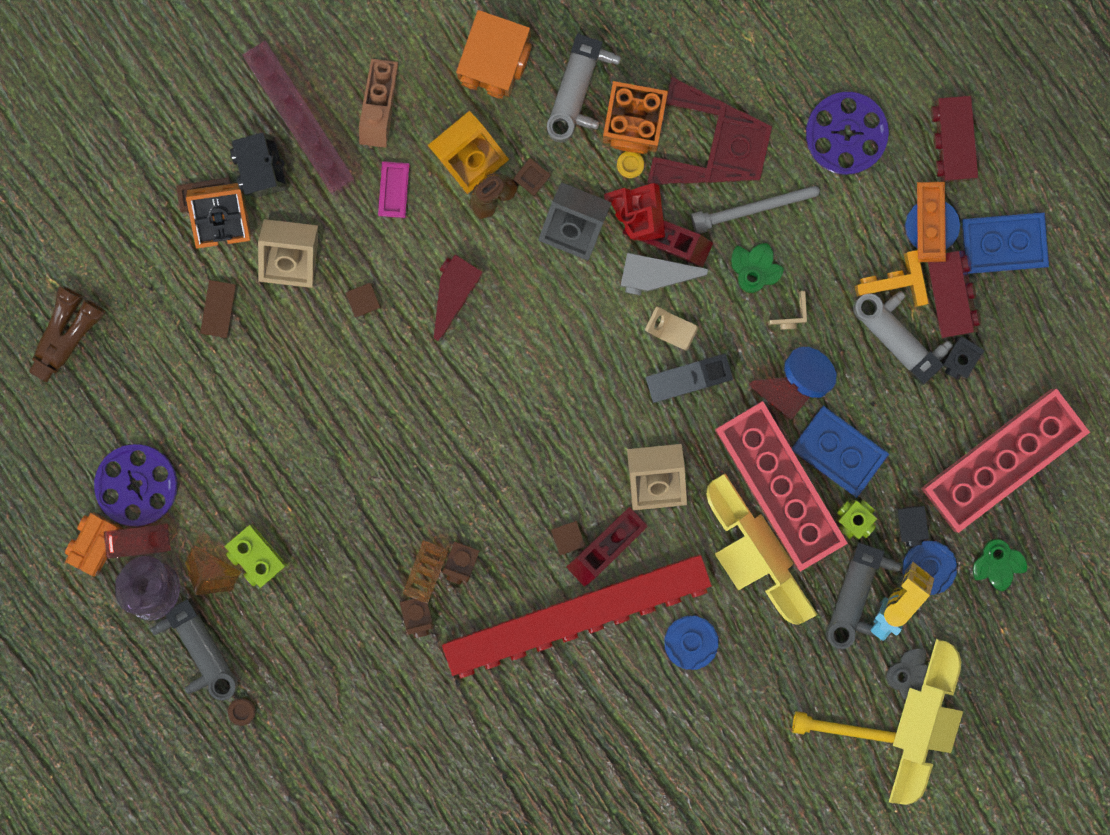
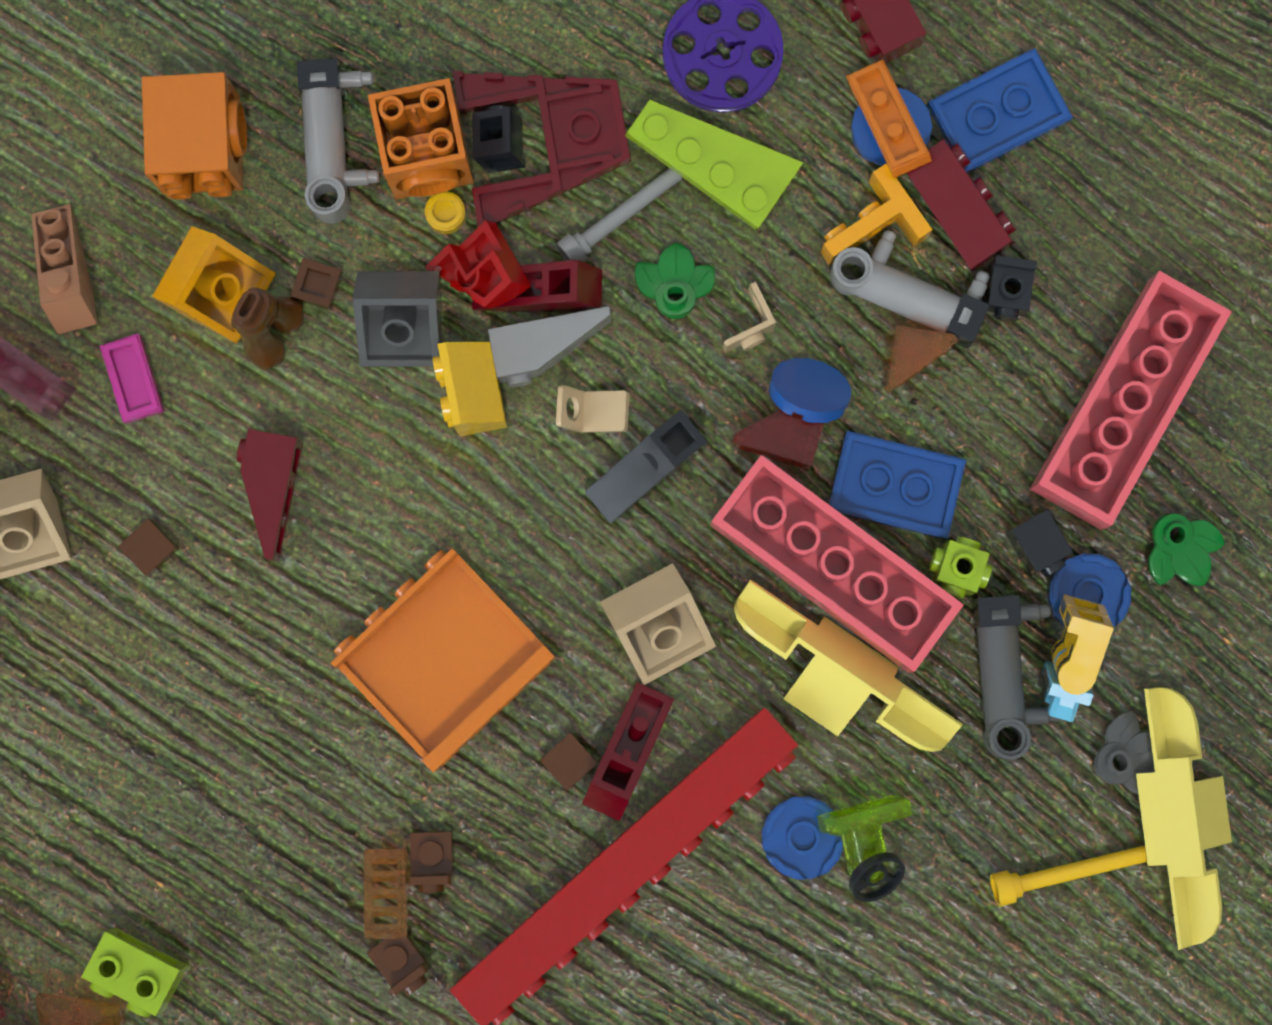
camera: 25 degrees left, 5 degrees down
none -> orange panel [331,548,556,773]
none -> yellow slope [432,342,508,437]
none -> black brick [472,105,525,174]
none -> lime wing [625,100,804,230]
none -> clear neon green piece [817,795,912,902]
none -> clear orange slope [884,325,959,395]

